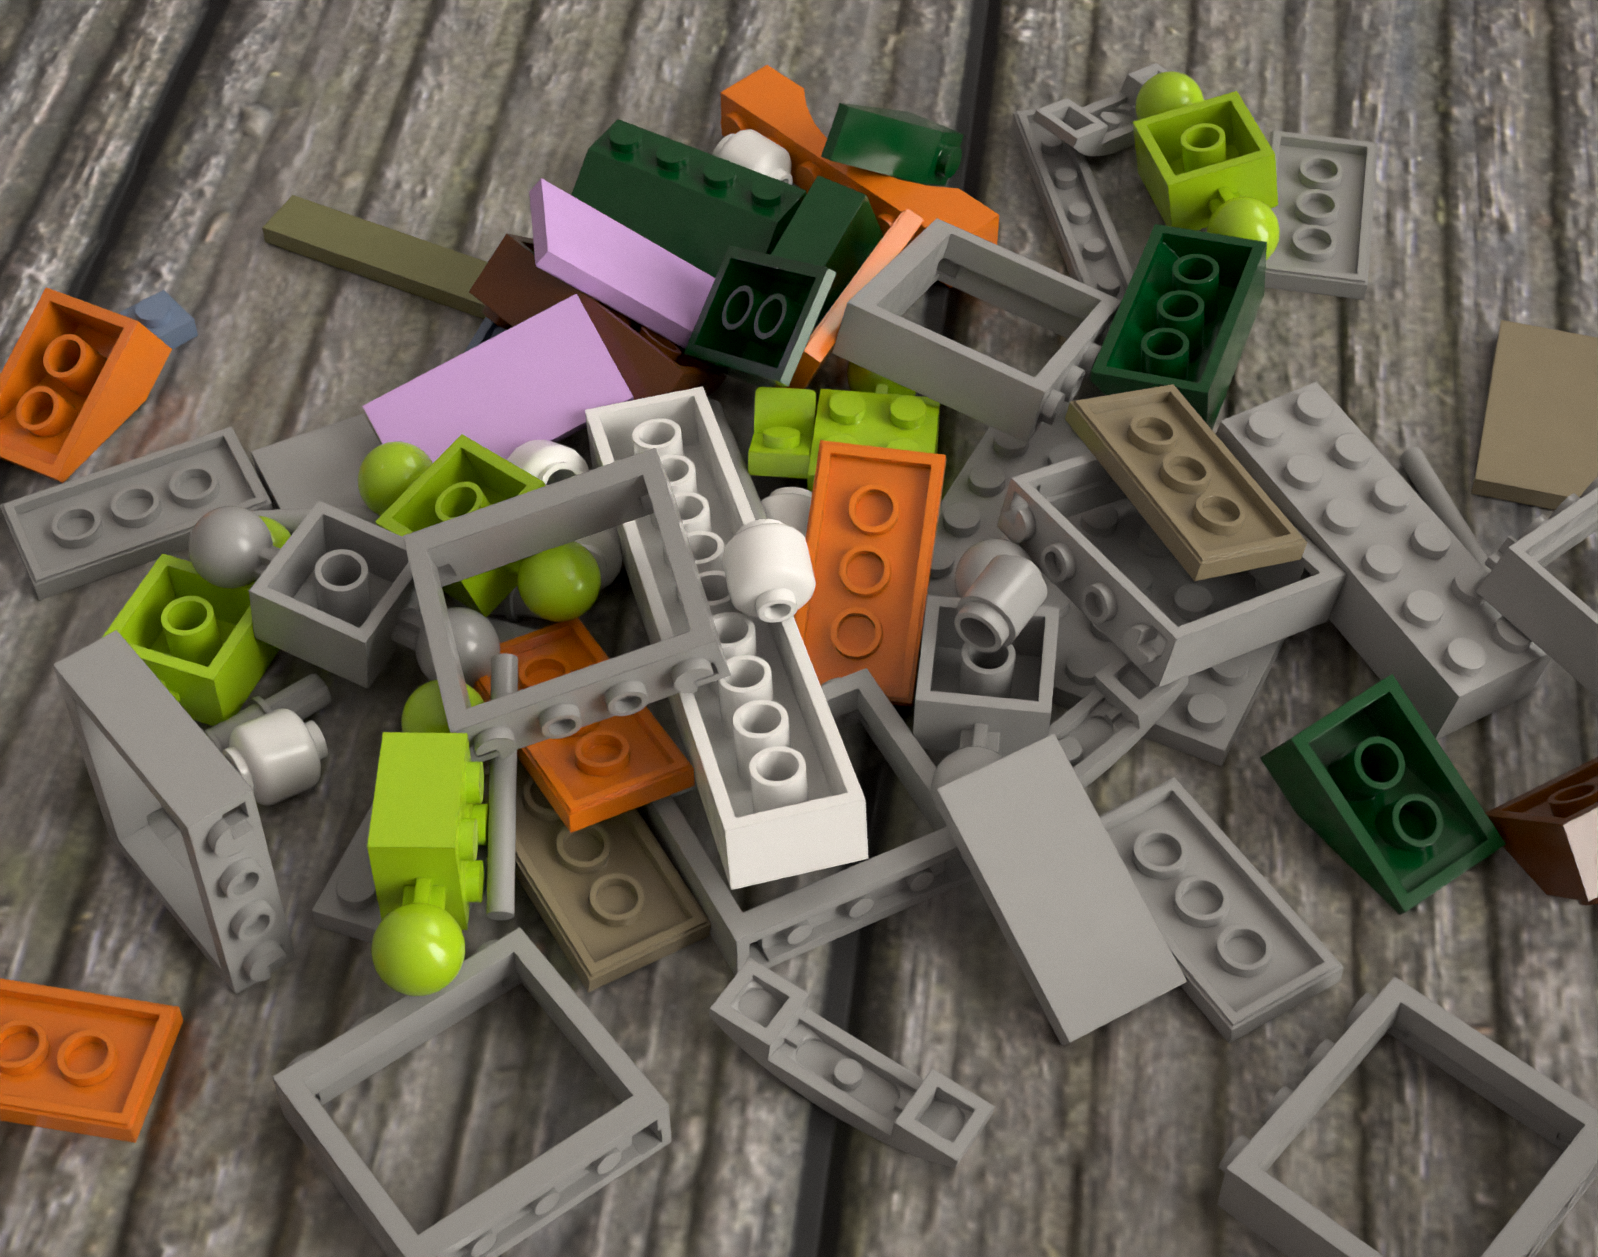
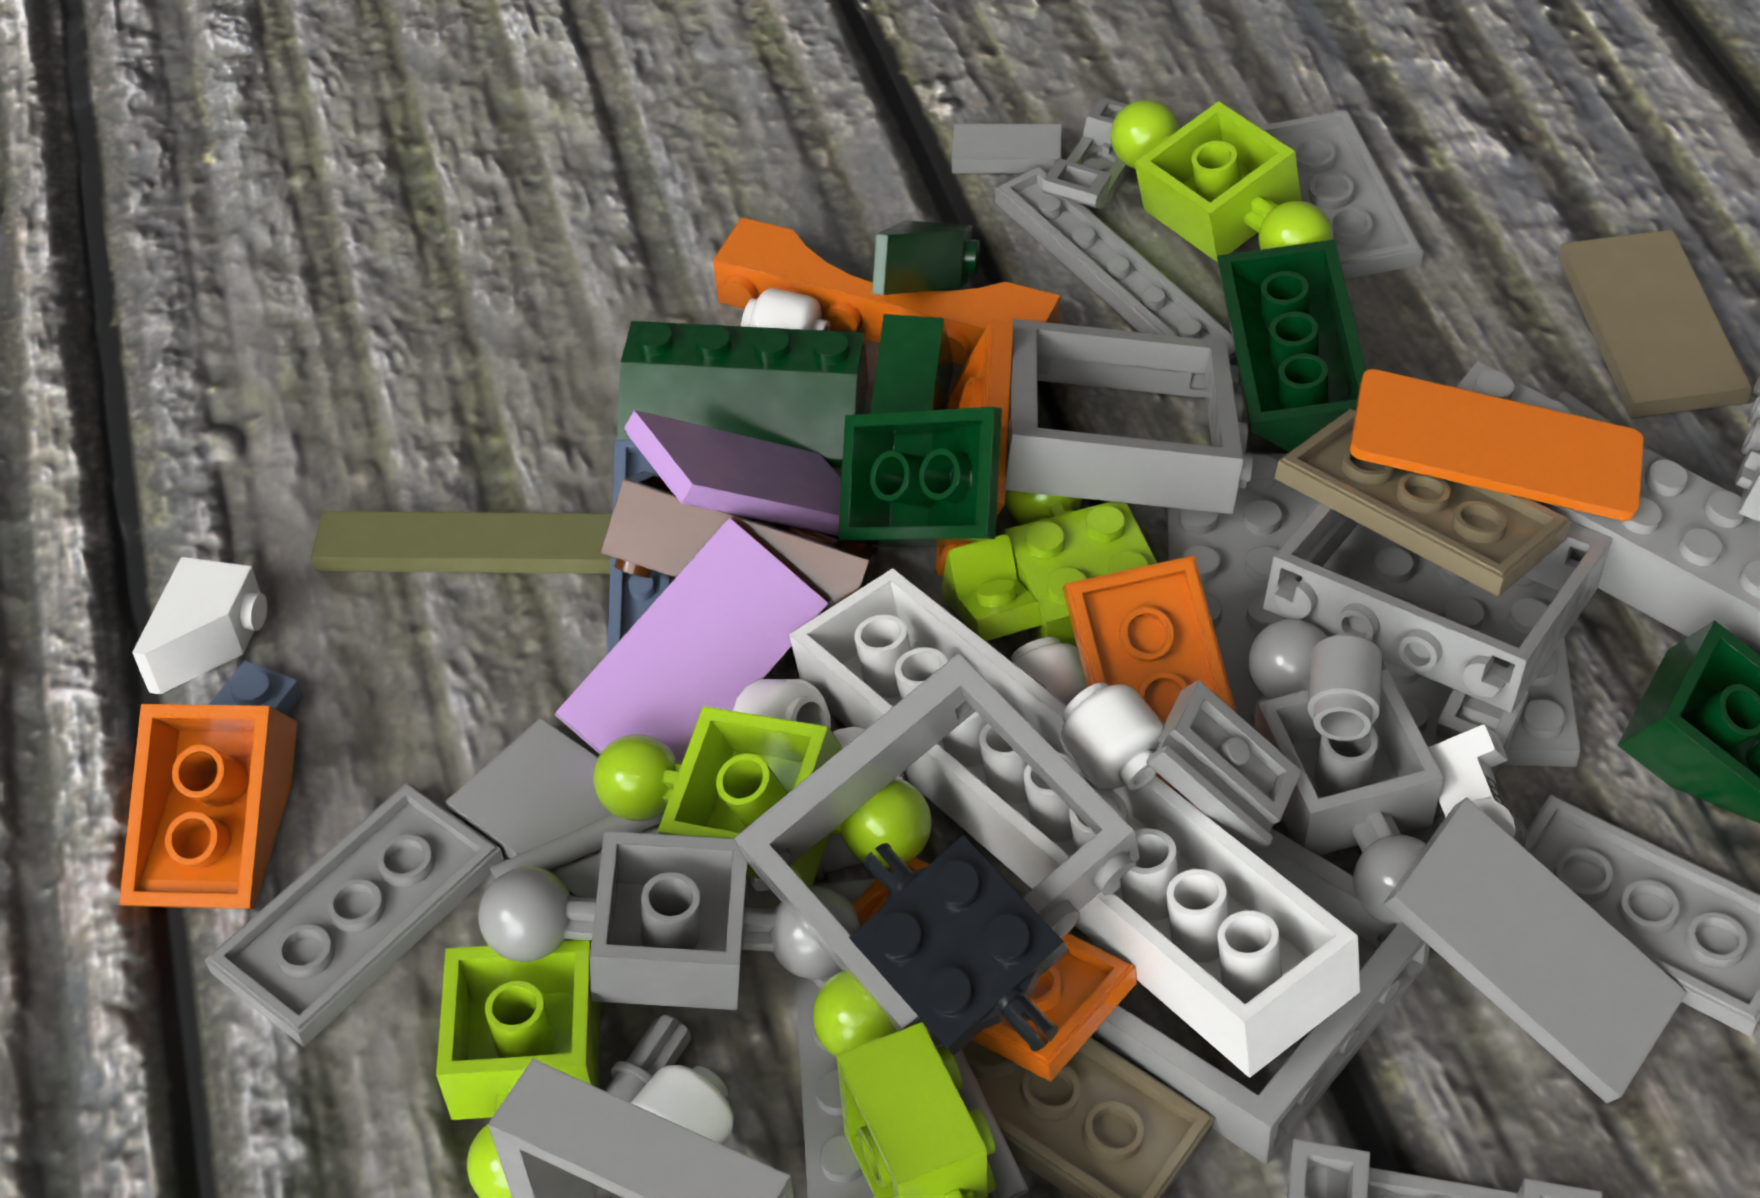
camera: 20 degrees left, 0 degrees up
none -> white slope [132,557,267,694]
none -> black plate [849,835,1069,1056]
none -> light grey tile [952,124,1062,174]
none -> light grey plate [1146,680,1302,853]
none -> orange piece [1349,369,1644,521]
none -> white leg [1428,724,1528,848]

